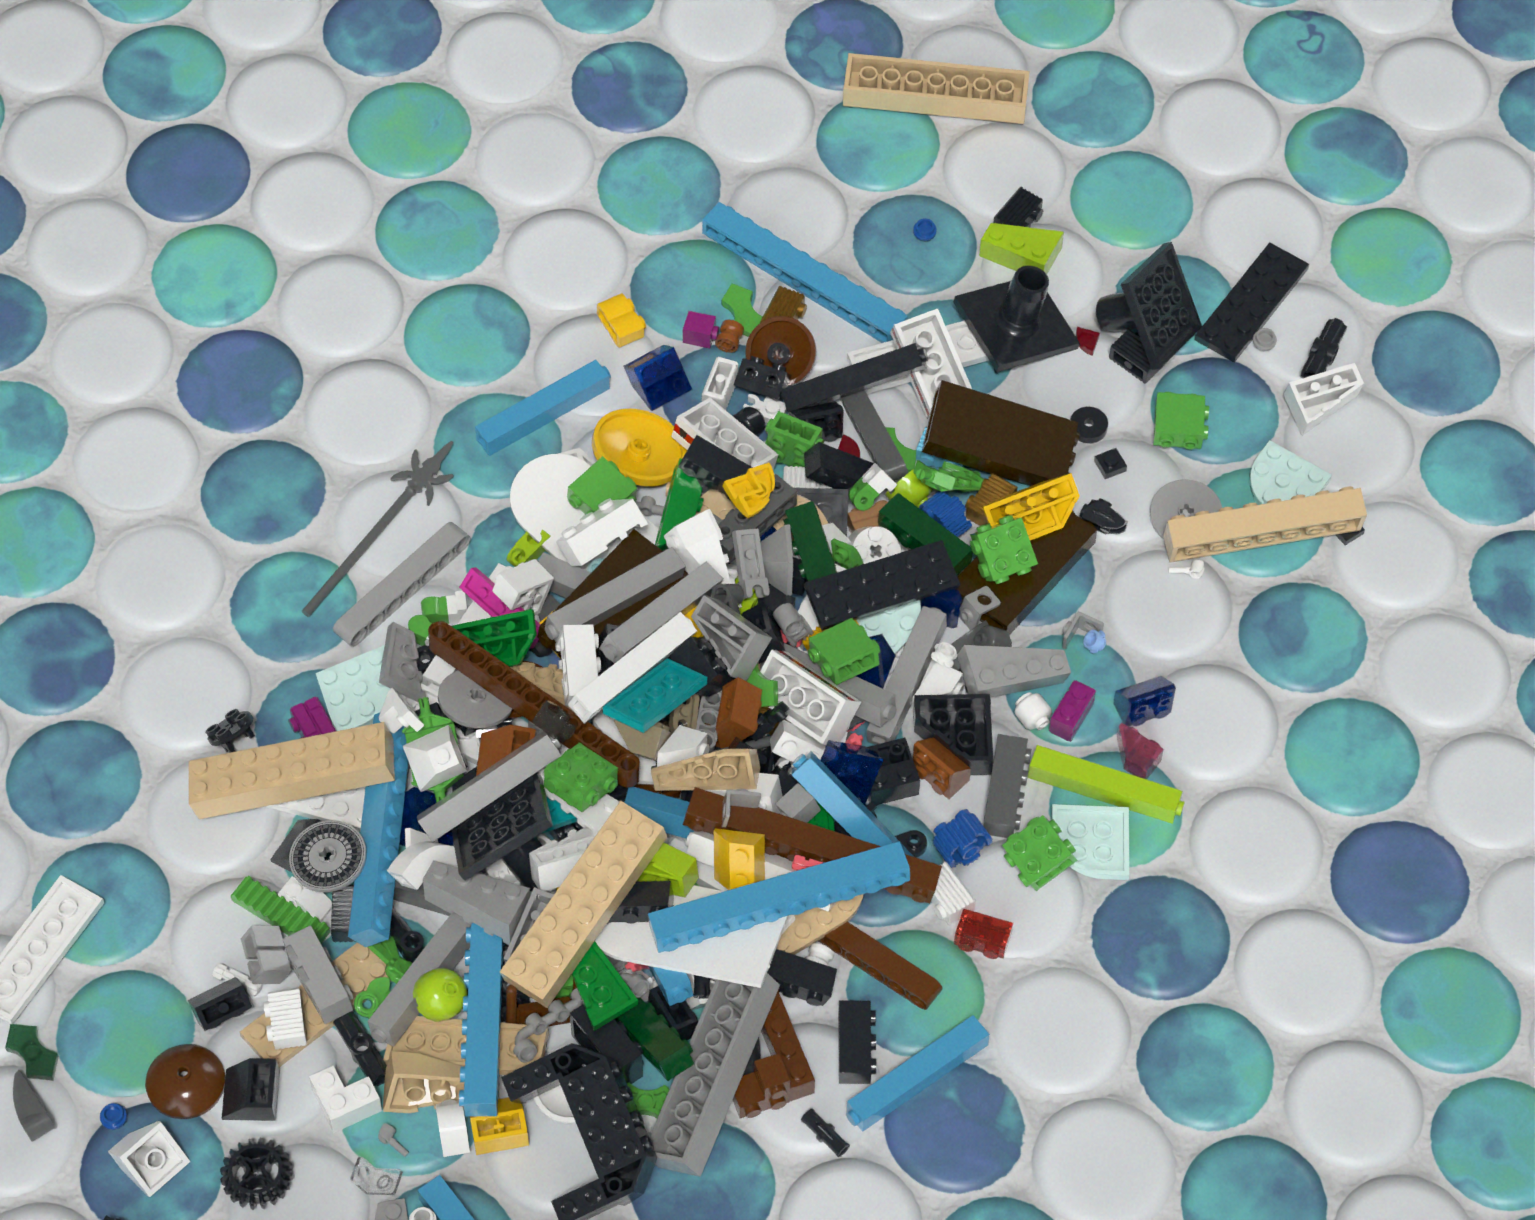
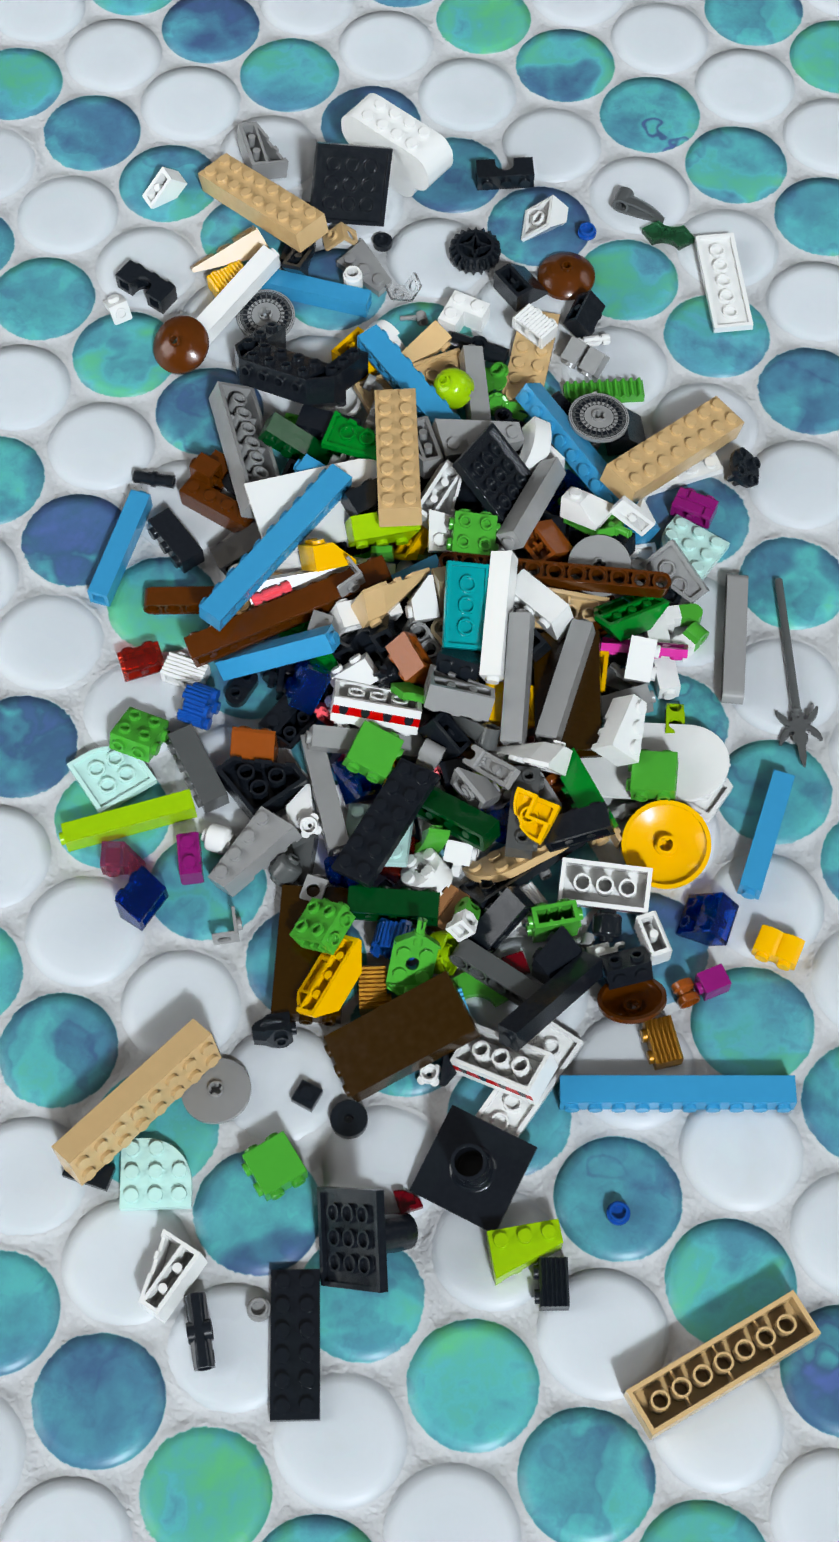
camera: 145 degrees right, 5 degrees up
light grey wedge [282,925,354,1024] -> none
clear smoke brick [532,700,576,742] -> none
bright green tile [721,283,763,337] -> none
black bush [767,343,790,365] -> none
light blue plate [1083,630,1106,654] -> none

